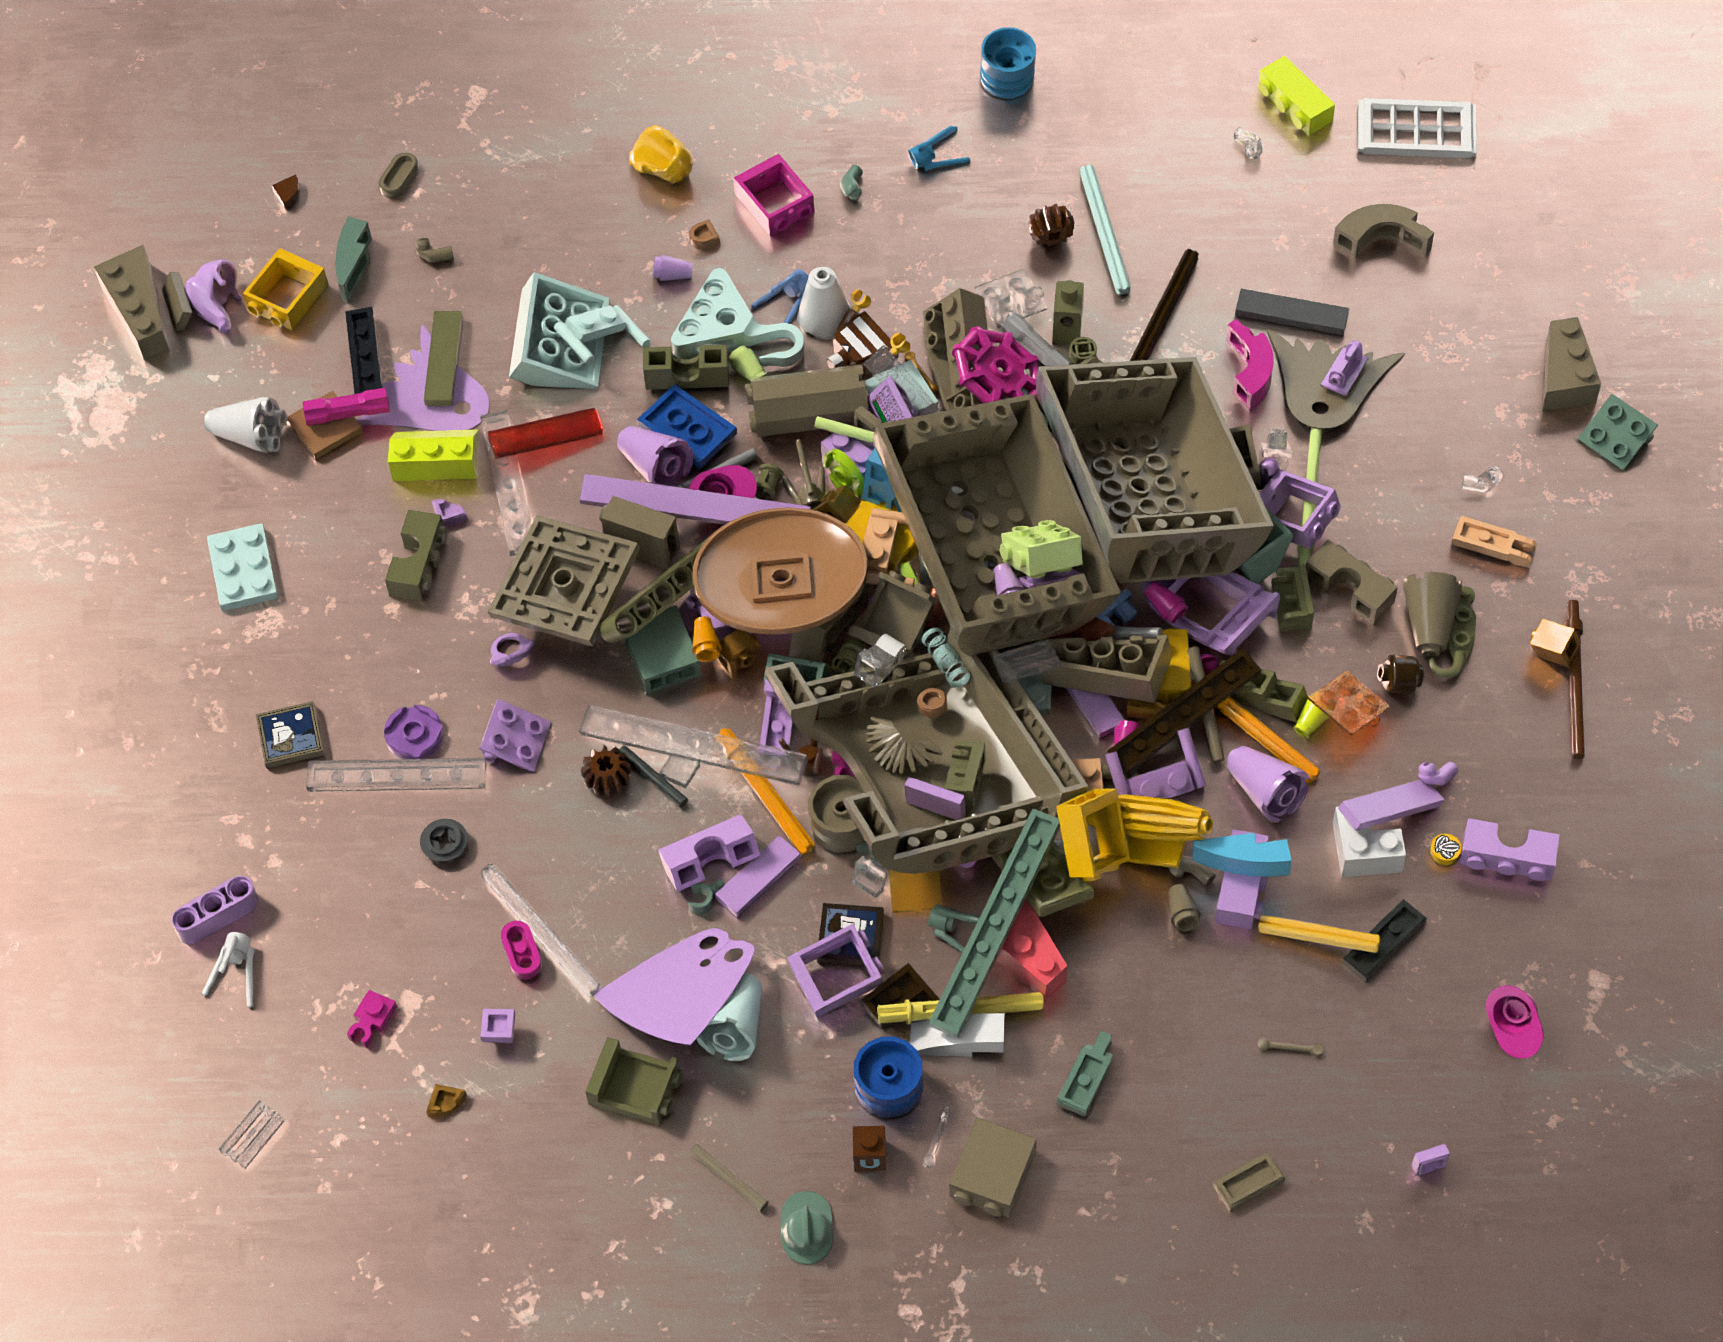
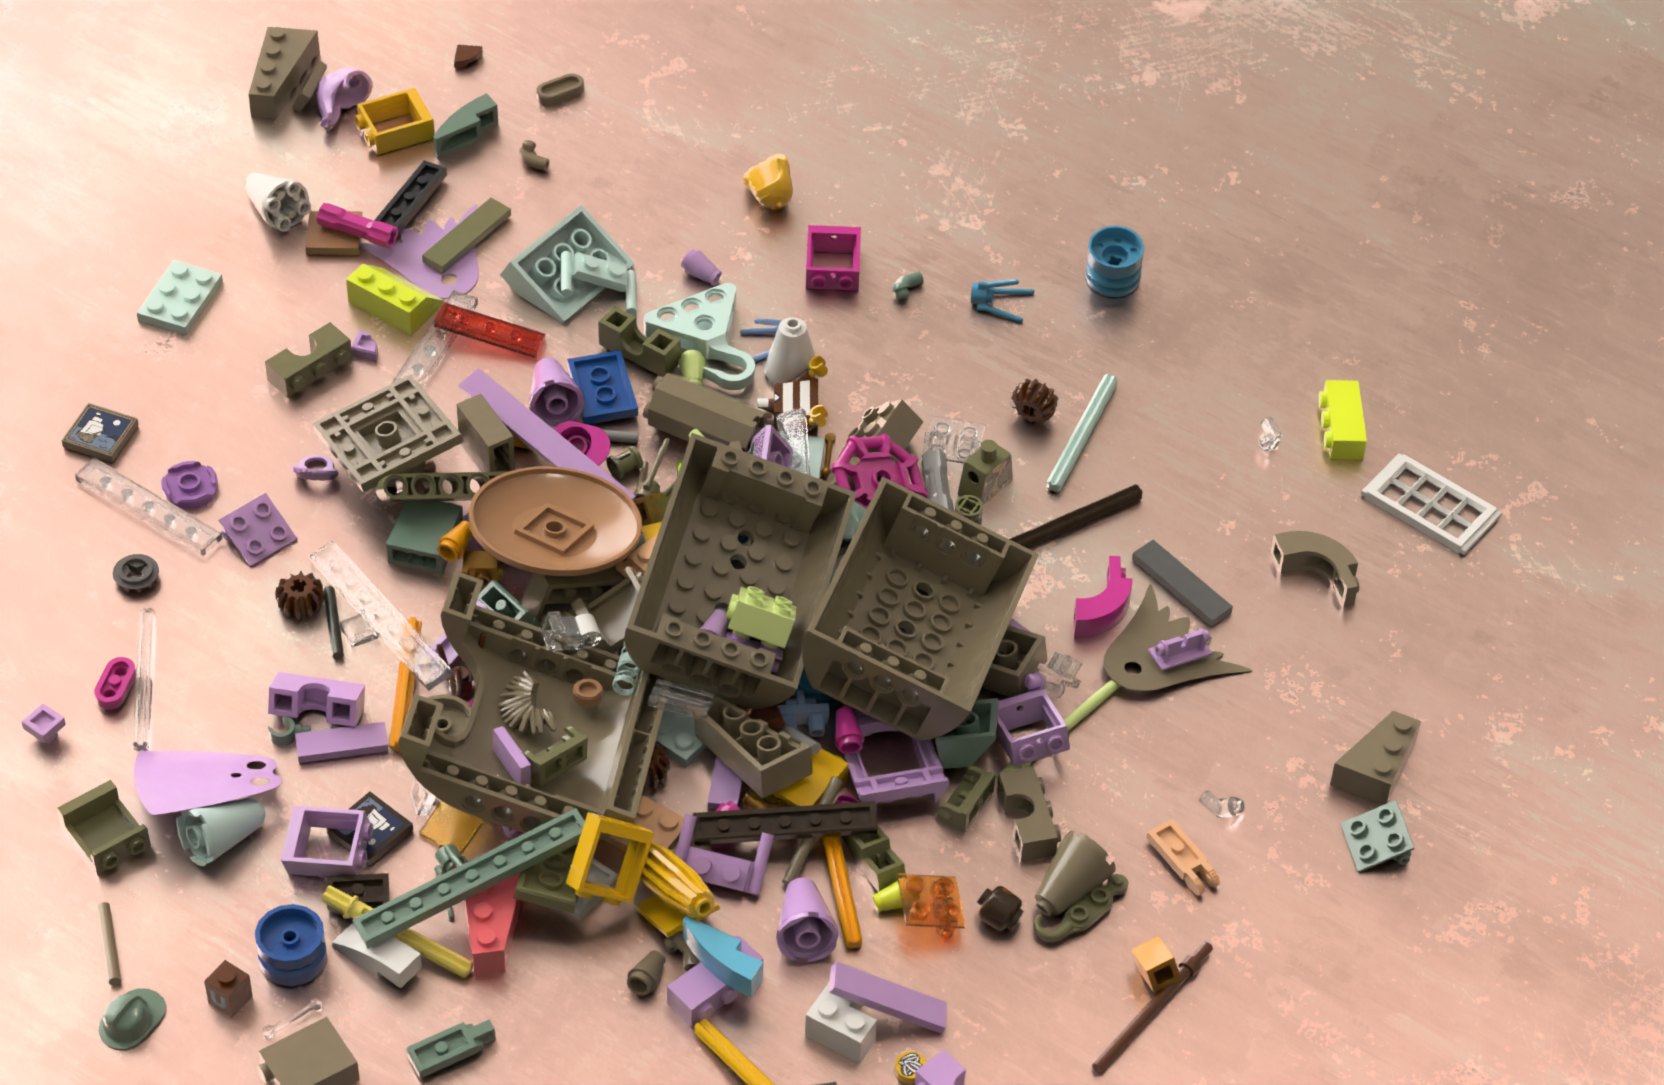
camera: 30 degrees right, 10 degrees down
medium nougat tile [689,219,721,250] -> none
lavender arm [1418,762,1458,786] -> none

